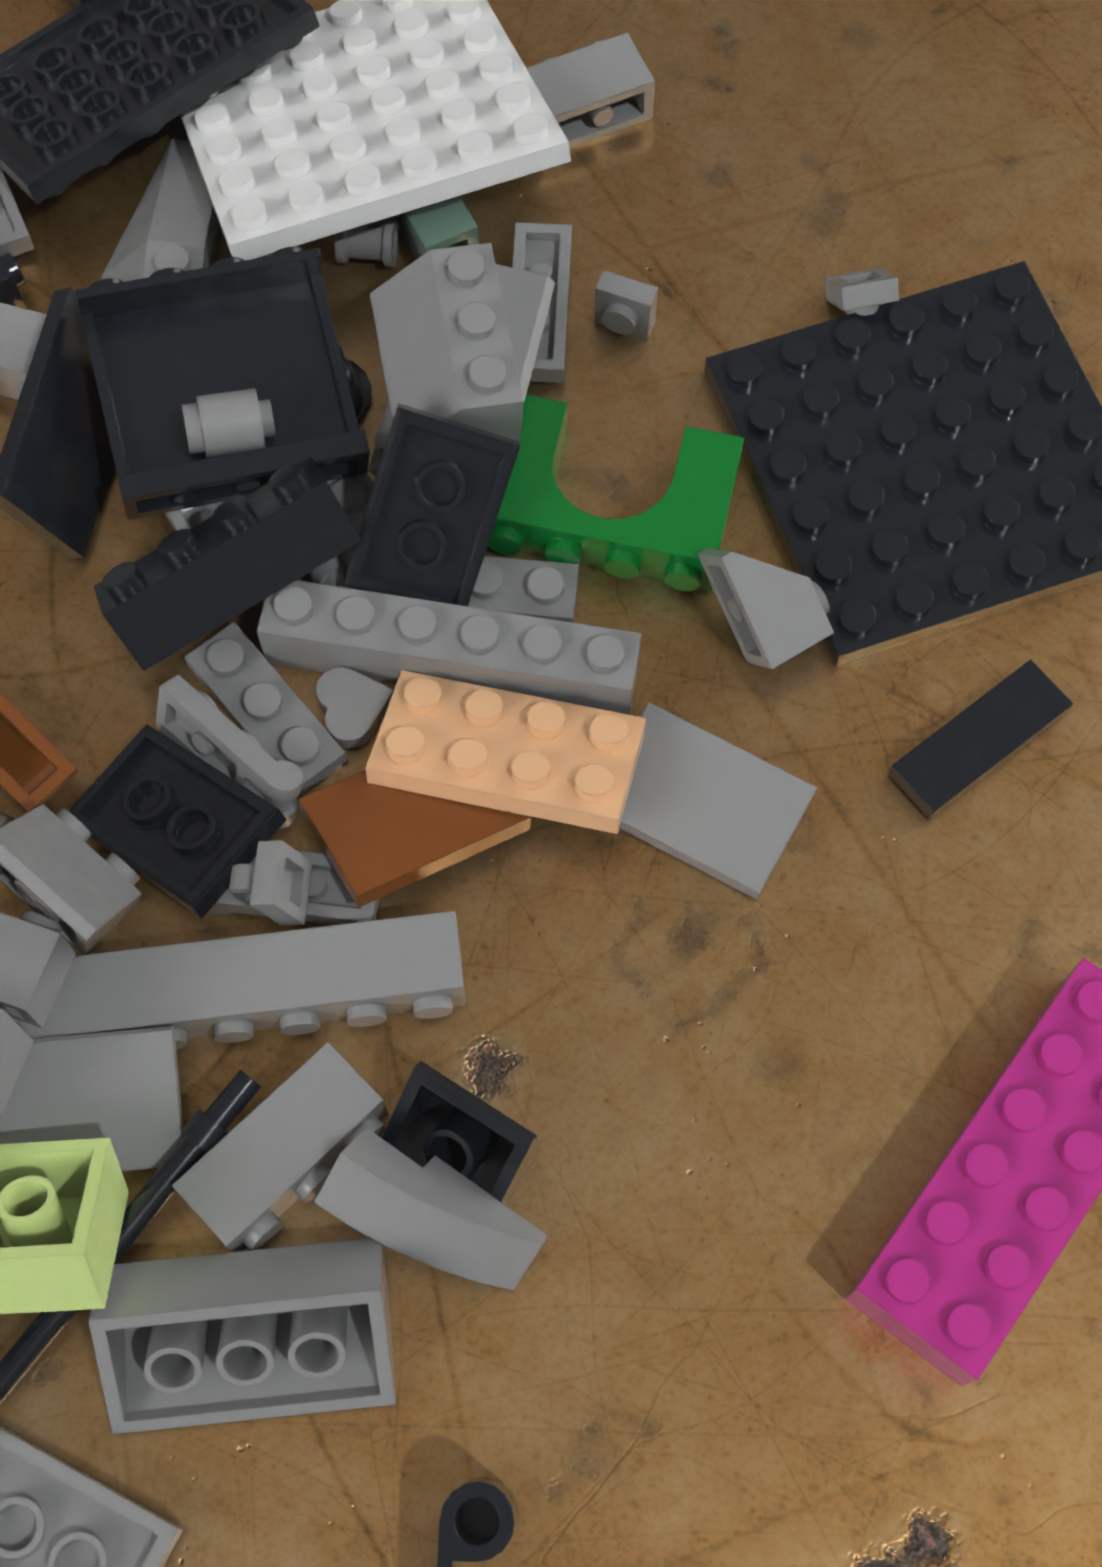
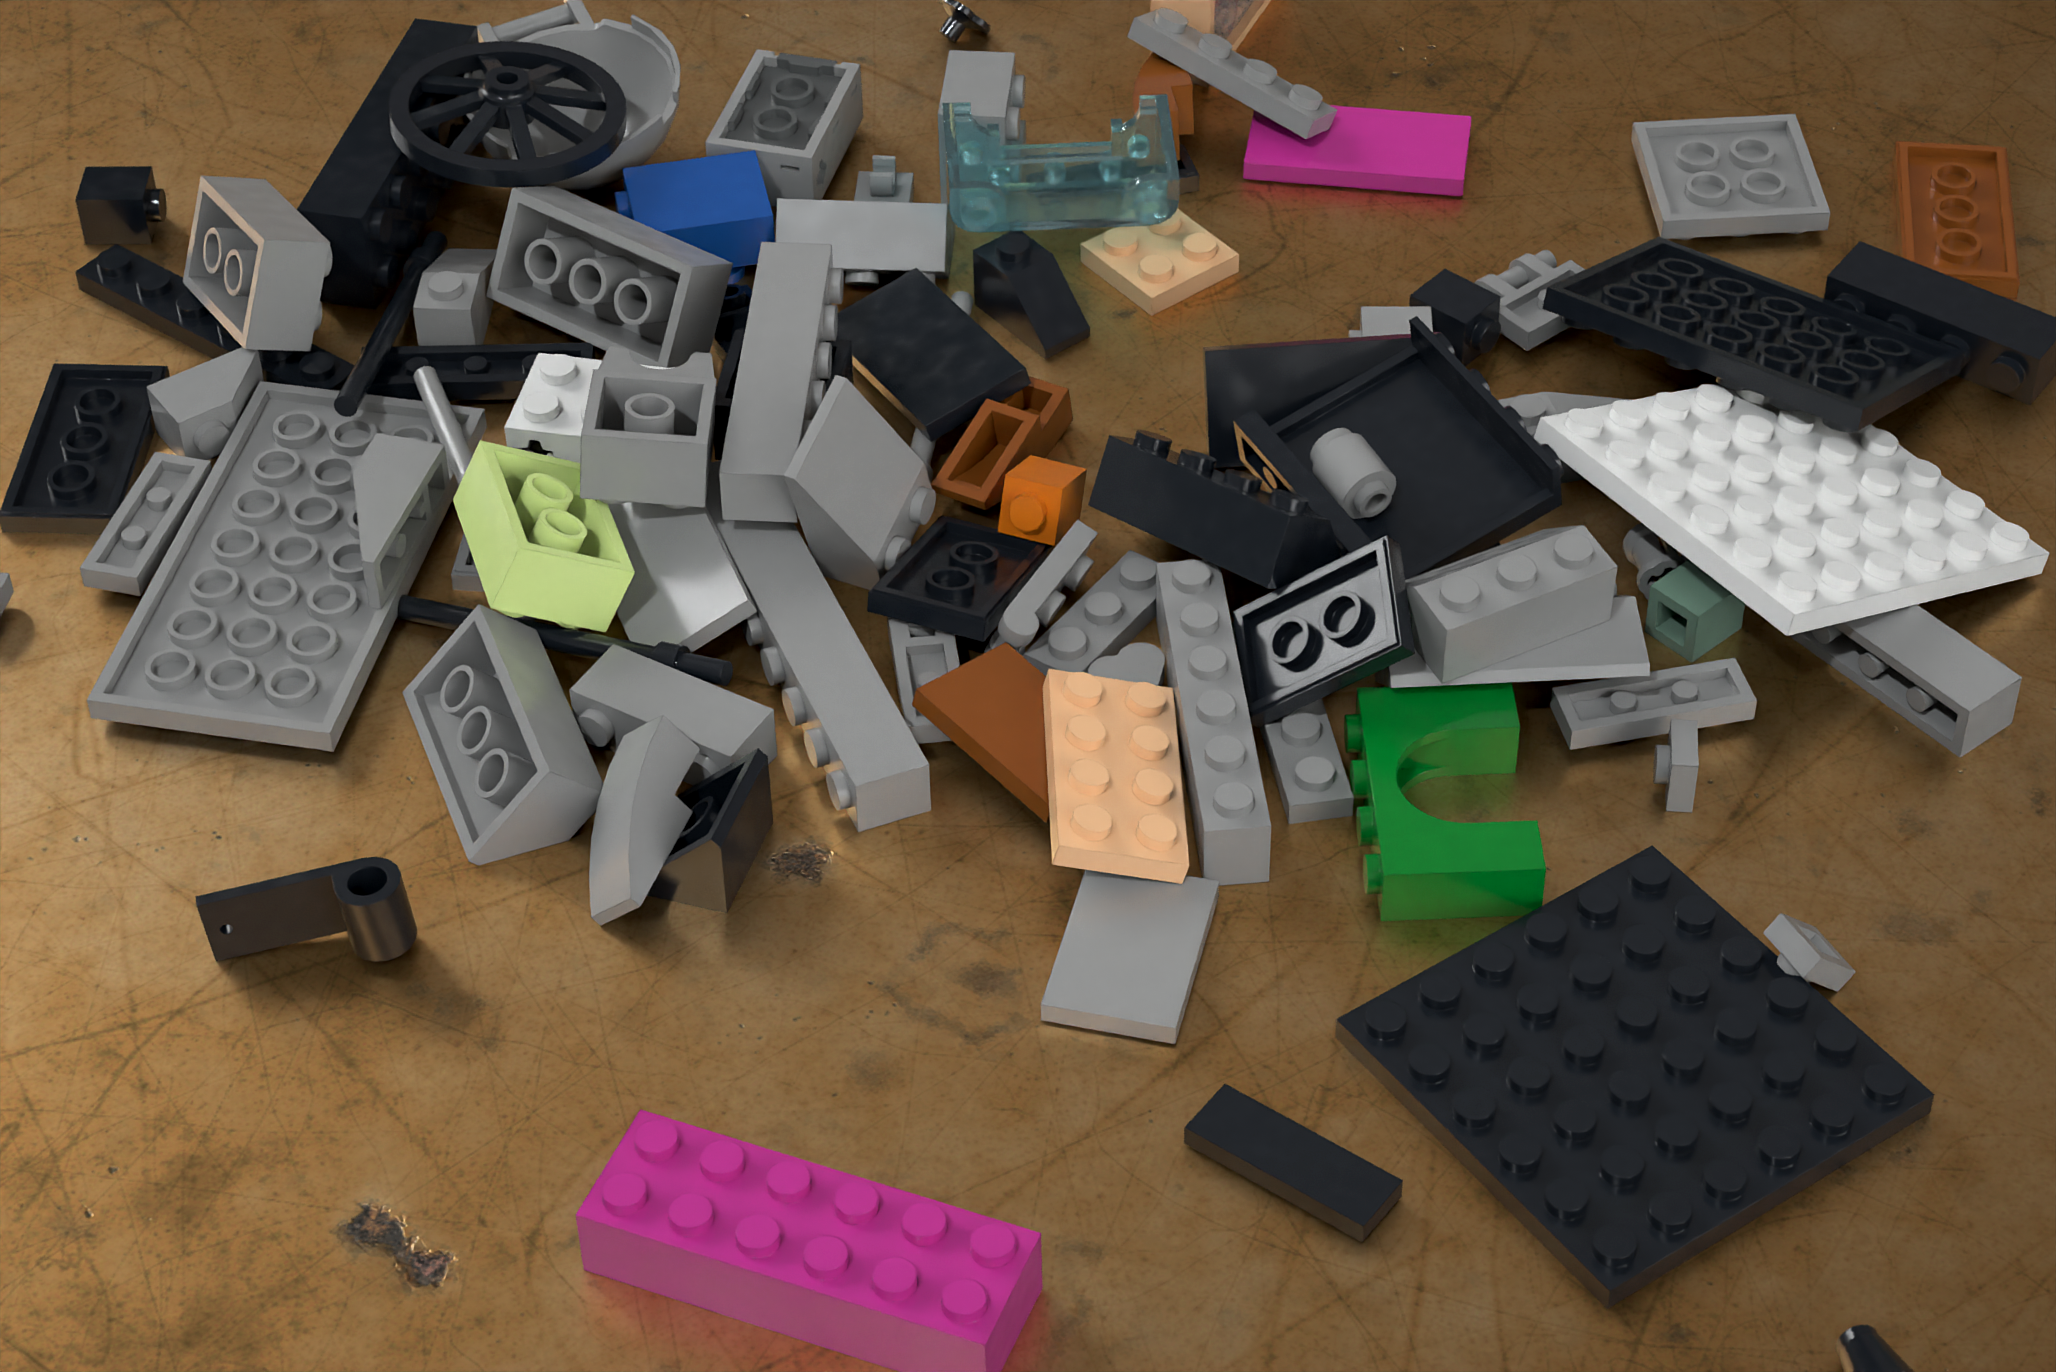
camera: 75 degrees right, 25 degrees down
light grey tile [229,840,312,925] -> none
light grey slope [697,548,834,669] -> none
none -> orange brick [998,455,1087,546]

